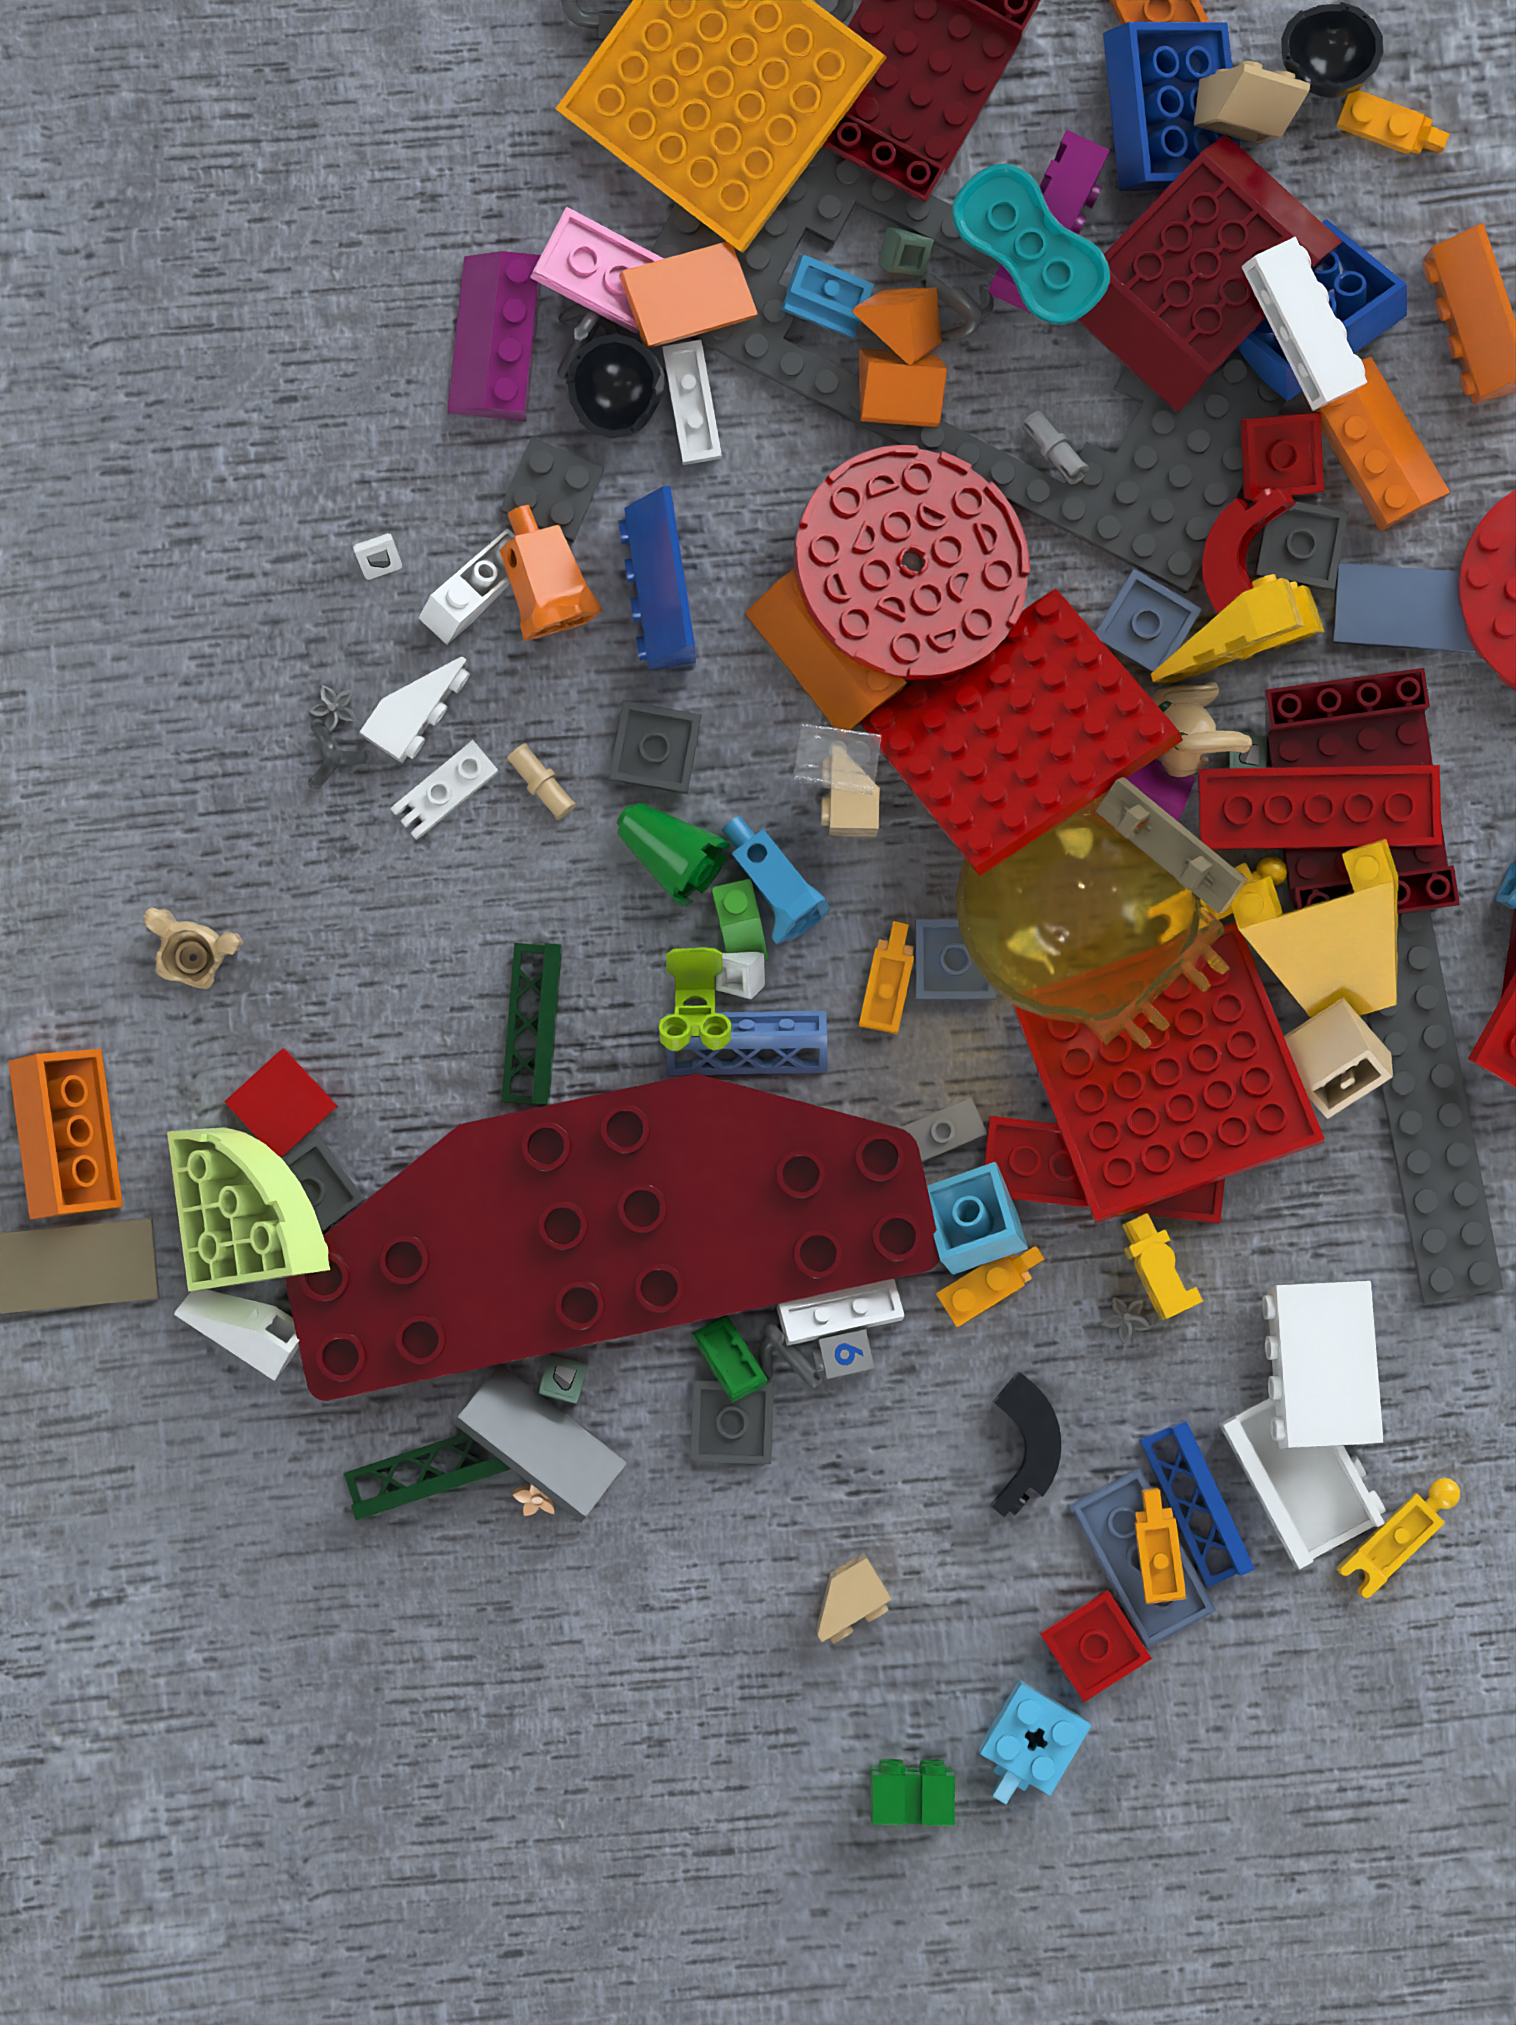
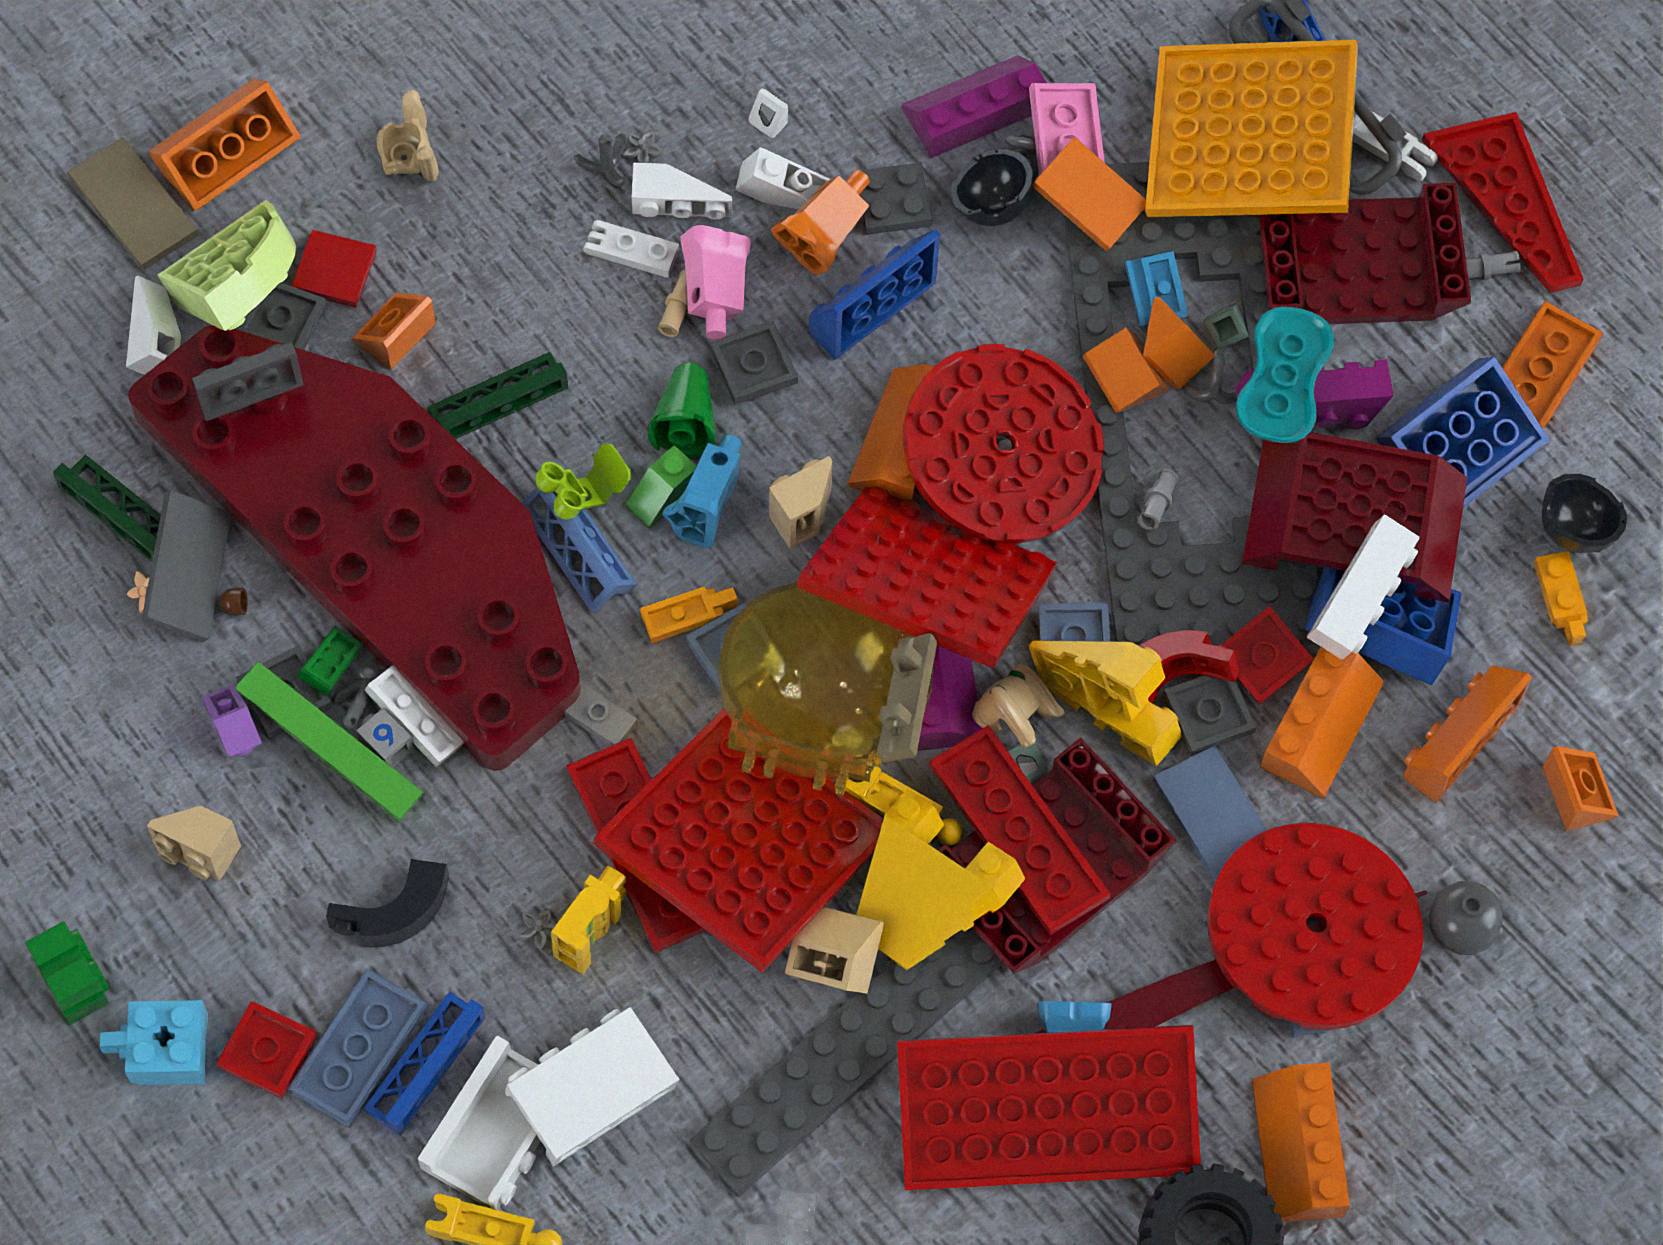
camera: 60 degrees right, 20 degrees down
sand green slope [538,1354,589,1404] -> none
white plate [662,340,722,465] -> none
white slope [716,952,765,999] -> none
clear plate [793,723,882,795] -> none
medium azure slope [927,1162,1028,1275] -> none
light orange hinge [935,1246,1045,1328] -> none
light orange hinge [1134,1488,1186,1604] -> none
tan slope [1194,61,1310,145] -> none
none -> dark grey plate [192,342,304,421]
none -> medium lavender slope [202,684,262,757]
none -> reddish brown hinge [219,587,248,616]
none -> bright green slope [235,661,423,823]
none -> orange slope [351,292,436,370]
none -> bright pink piece [680,225,751,339]

